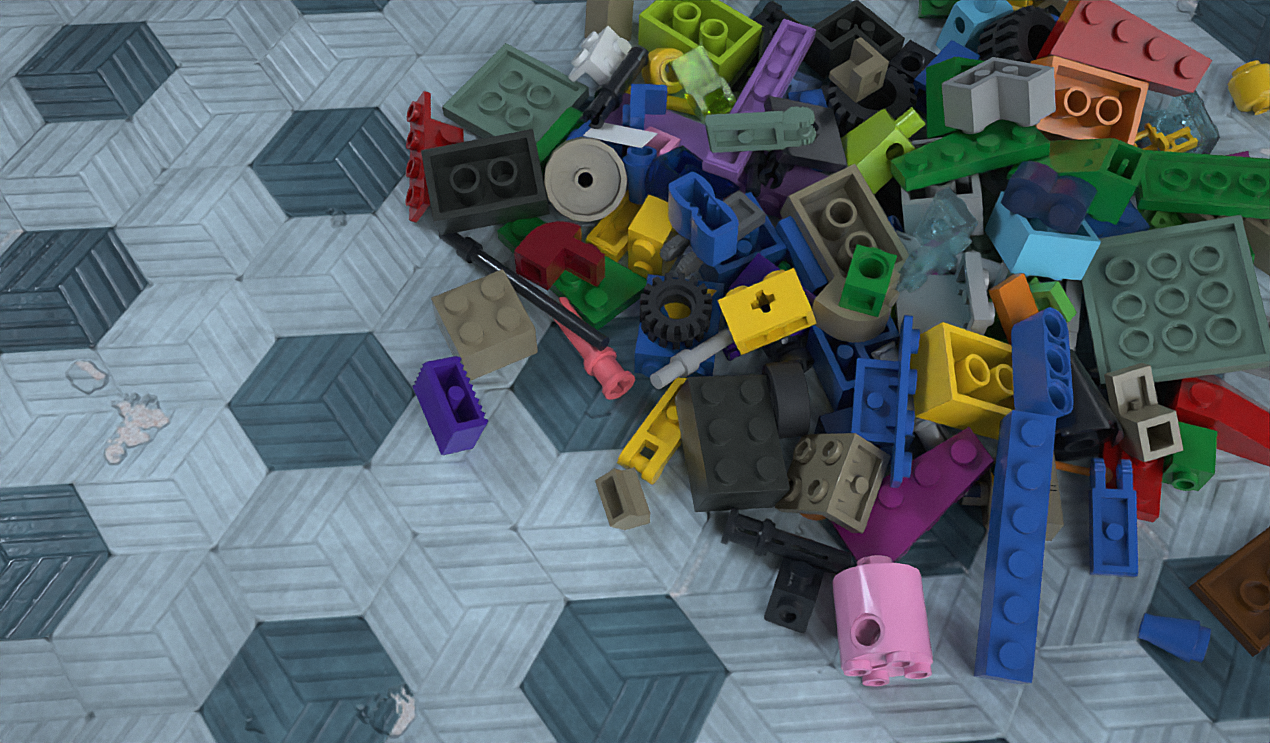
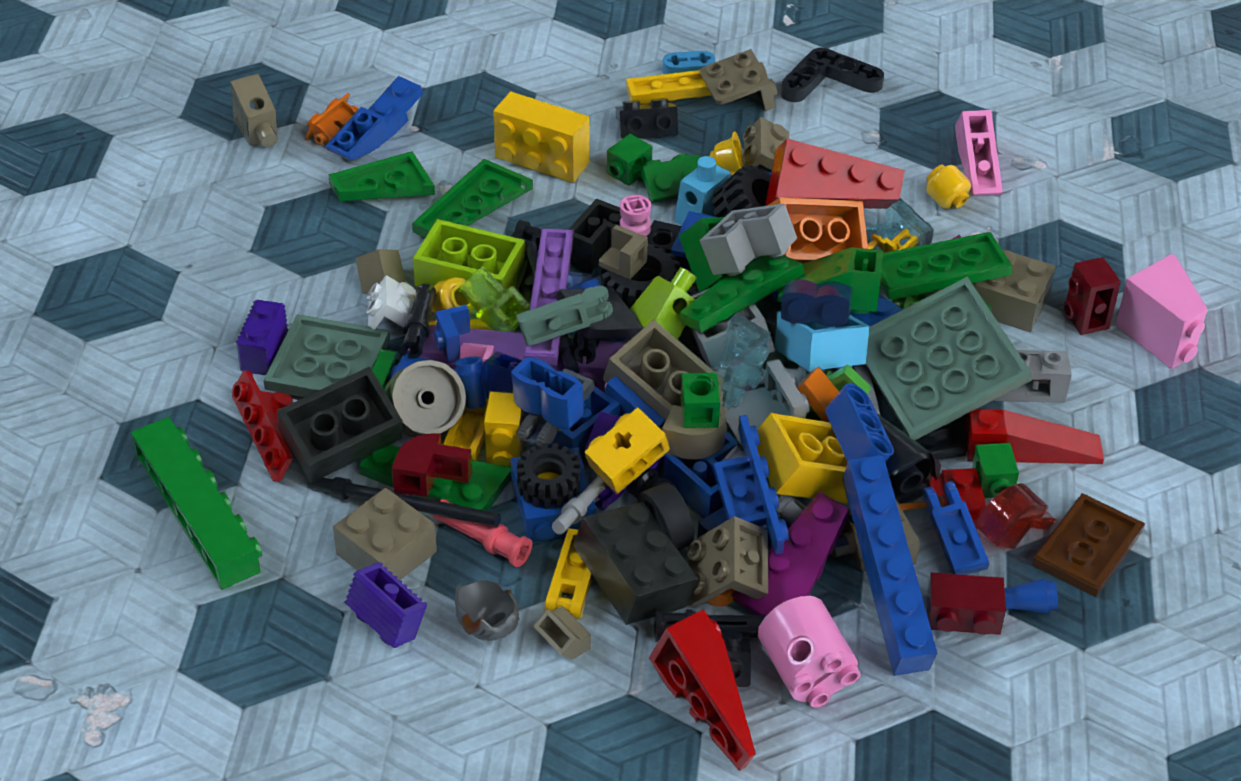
camera: 20 degrees left, 15 degrees down
white sticker [583,123,658,148] -> none
dark tan brick [1104,363,1183,462] -> none
none -> green brick [131,416,262,590]
none -> dark purple brick [236,300,289,375]
none -> dark grey hair [455,580,520,641]
none -> bright pink wheel [620,195,652,237]
none -> red wedge [649,609,756,771]
none -> dark red brick [927,572,1006,635]
none -> clear red brick [974,483,1056,549]

